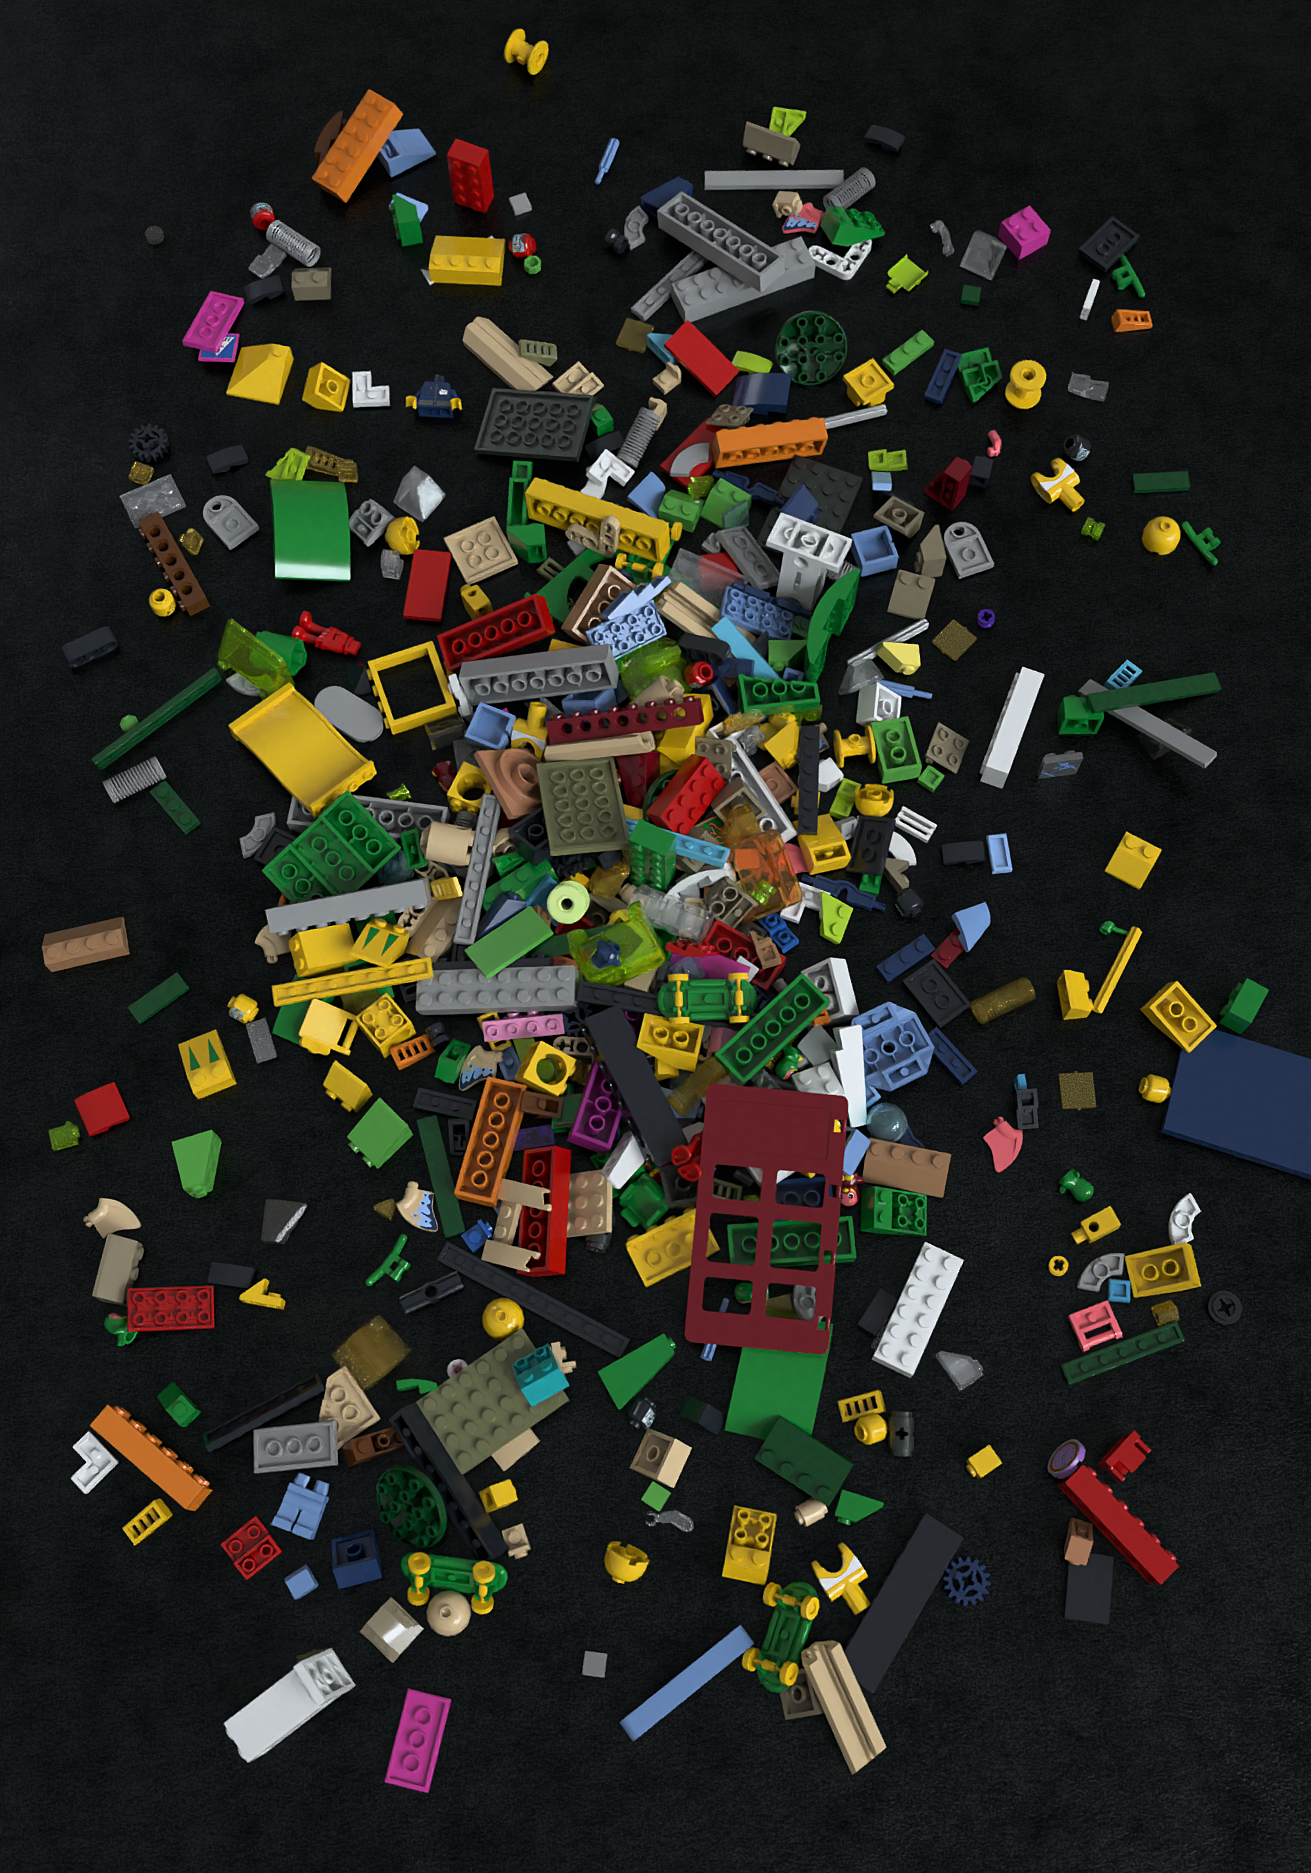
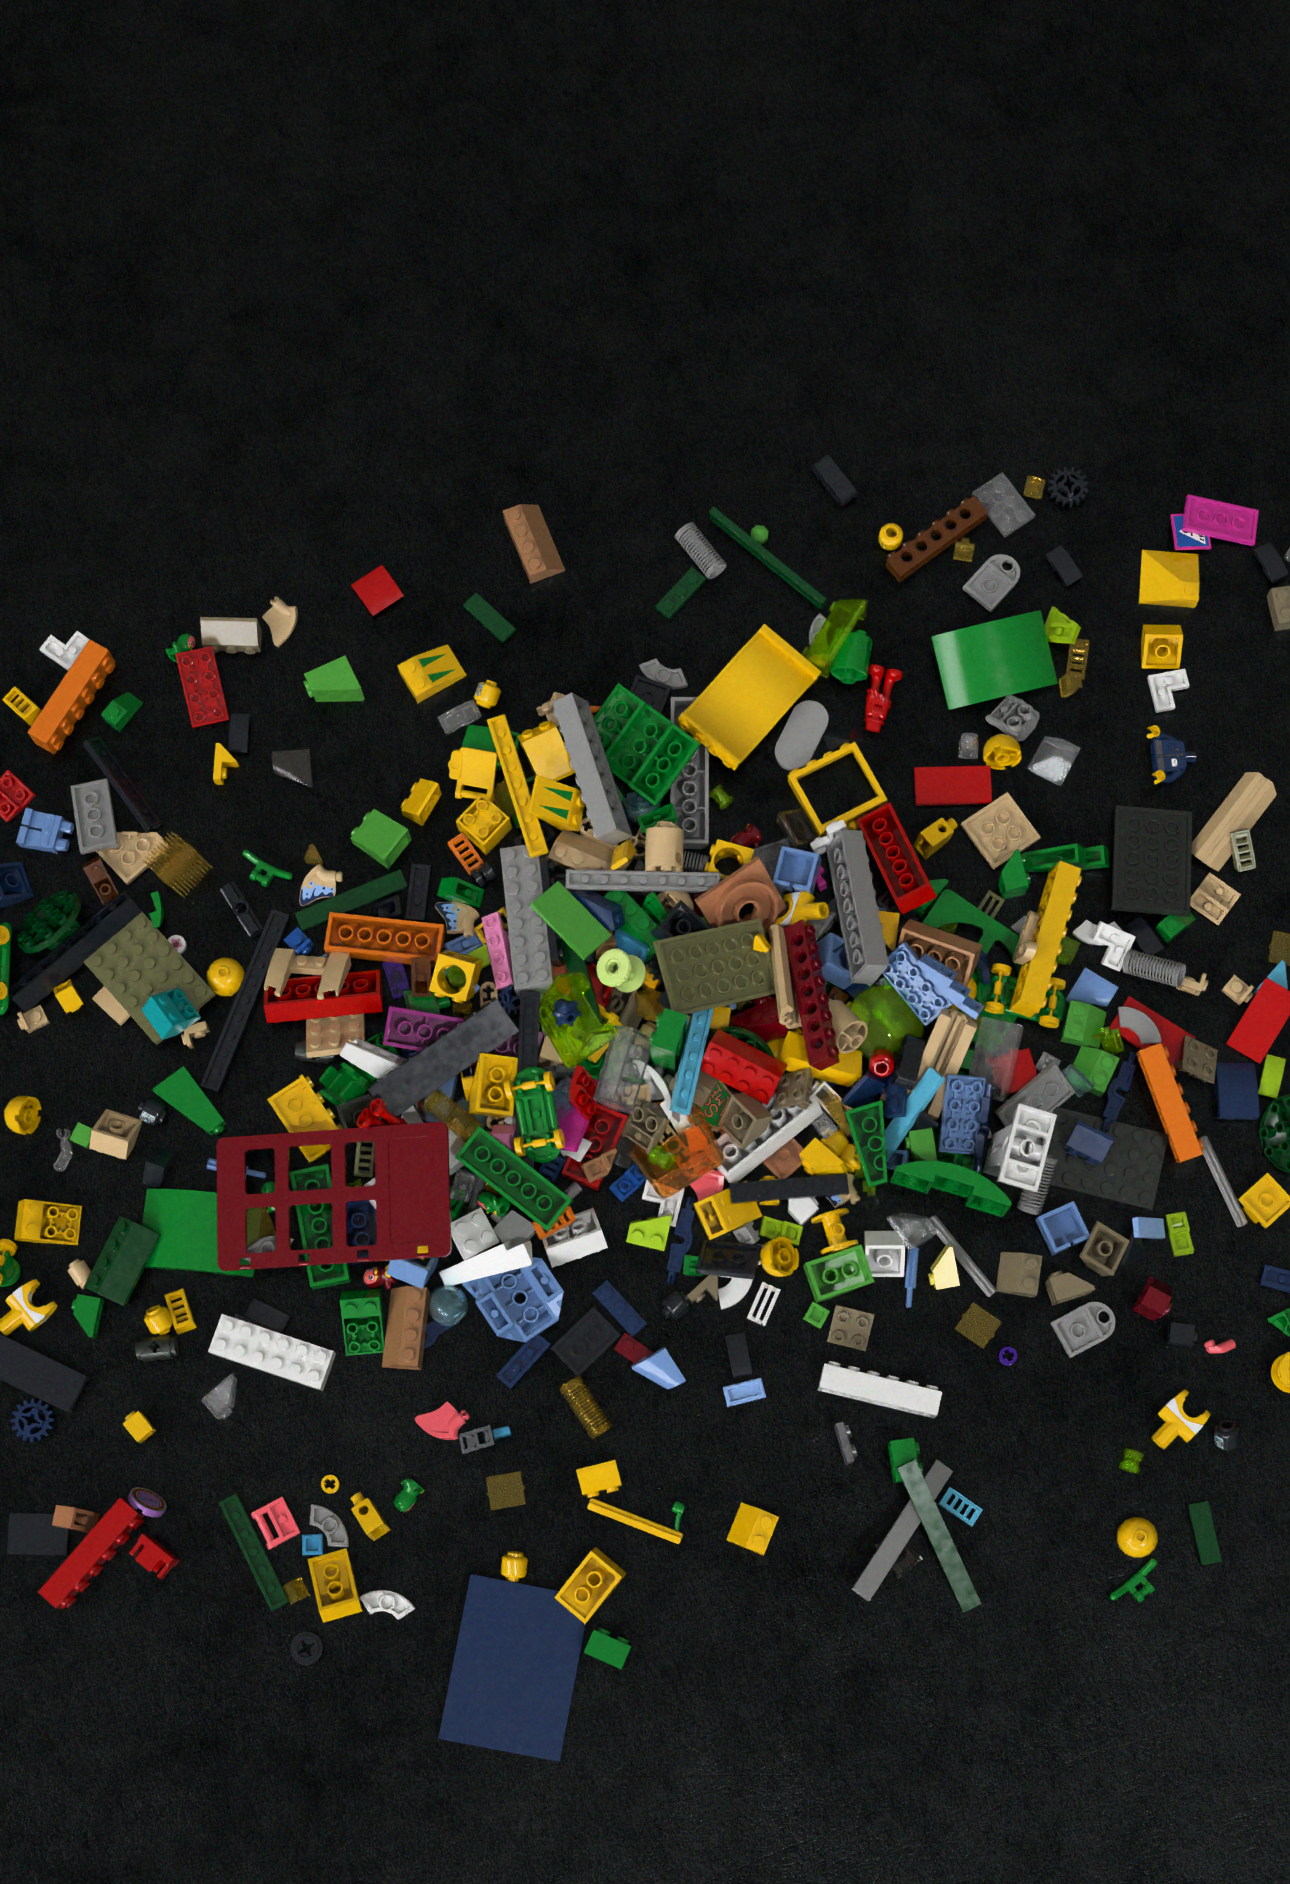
camera: 85 degrees right, 5 degrees up
clear neon green bracket [48,1121,80,1151] -> none
clear yellow slope [720,803,761,846] -> none
none -> yellow slope [753,933,771,953]

